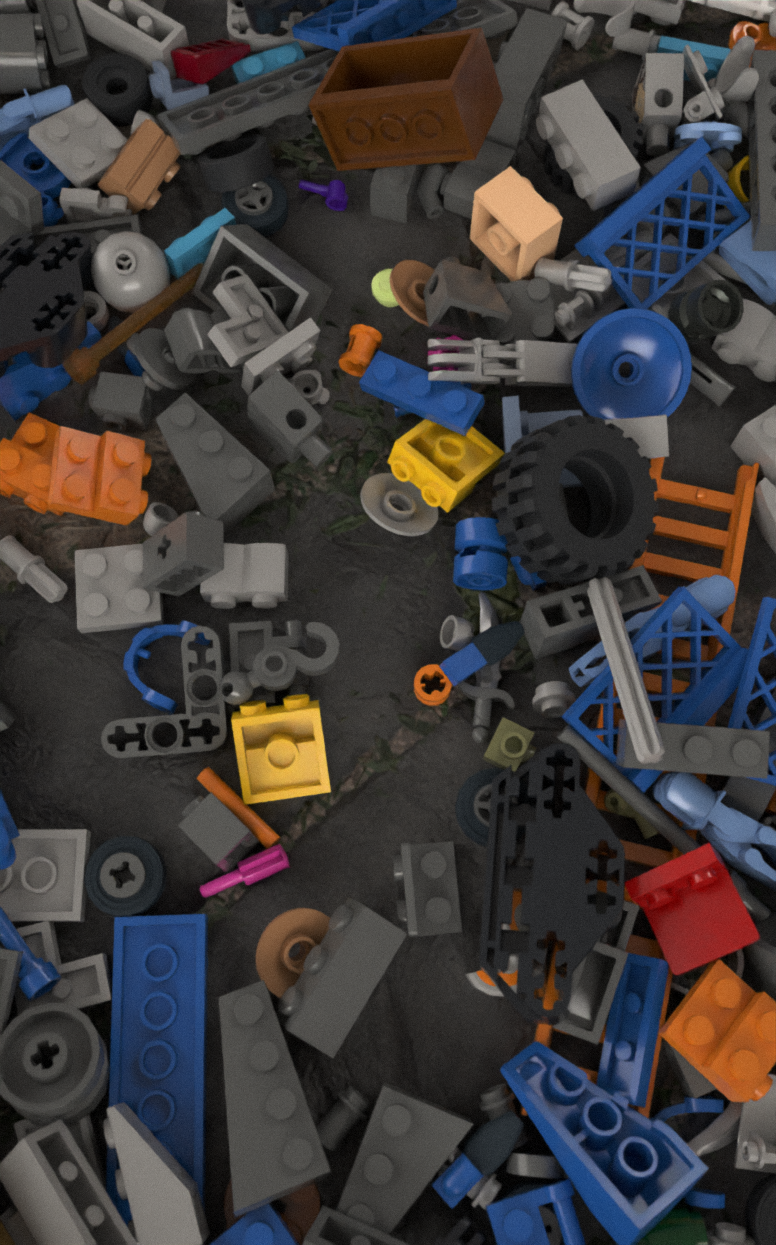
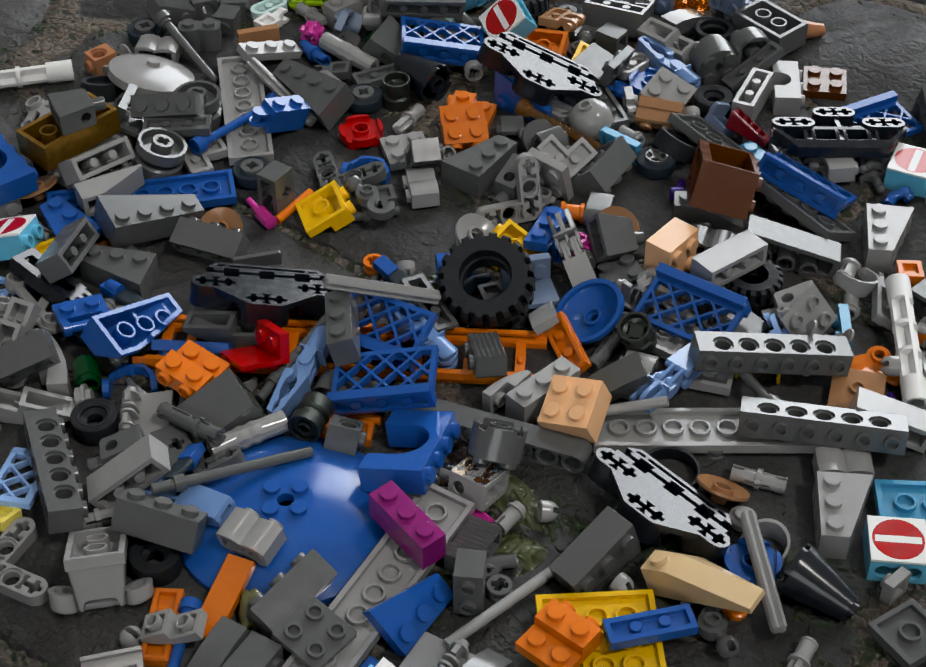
camera: 80 degrees right, 30 degrees down
none -> red plate [339,114,383,150]
none -> dark grey brick [463,331,507,378]
none -> light grey beam [475,153,542,227]
none -> orange tile [547,311,592,374]
none -> beam [583,191,615,226]
none -> light grey pin [617,125,645,147]

